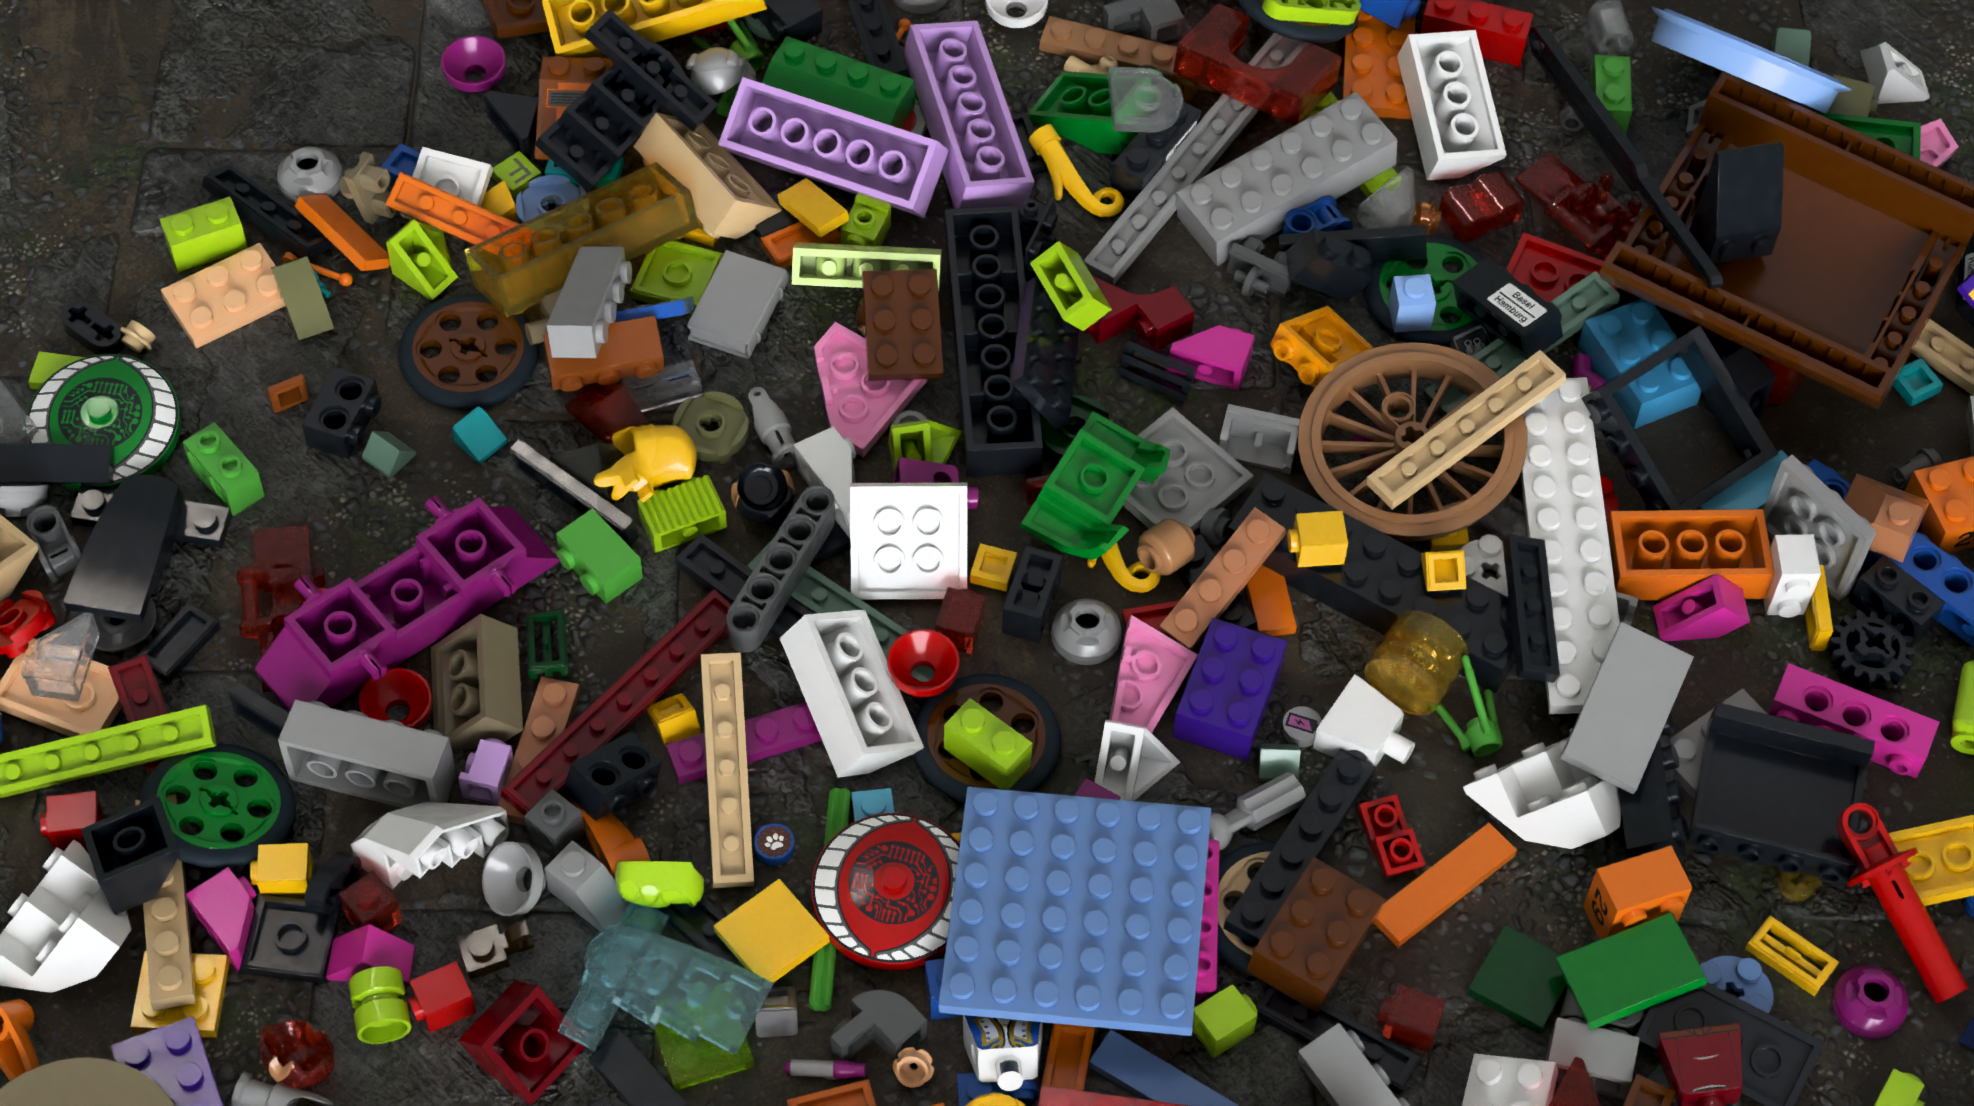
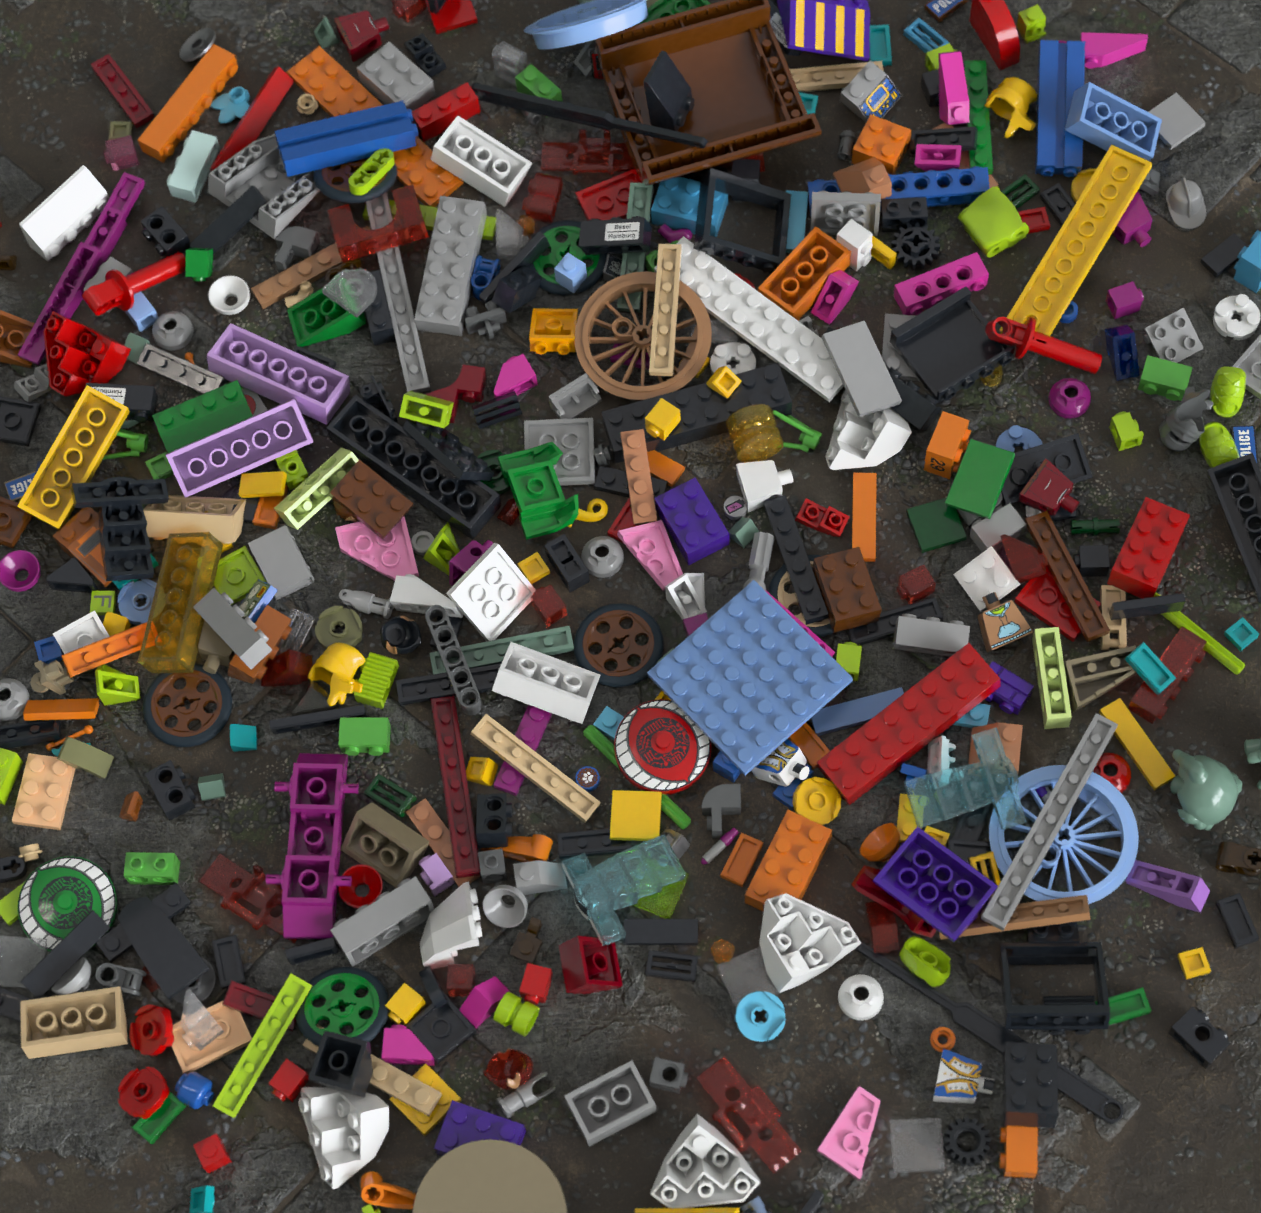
camera: 40 degrees left, 10 degrees up
lime piece [615,861,704,908] -> none
light grey helmet [685,47,757,95] -> none
red piece [887,629,960,697] -> none
light nougat plate [893,1047,934,1088] -> none
lime brick [944,698,1032,790] -> none
yellow plant [1028,124,1124,217] -> none
medium nougat head [1137,519,1195,576] -> none
black plate [1503,534,1560,683] -> none
yellow tile [1745,915,1839,997] -> none

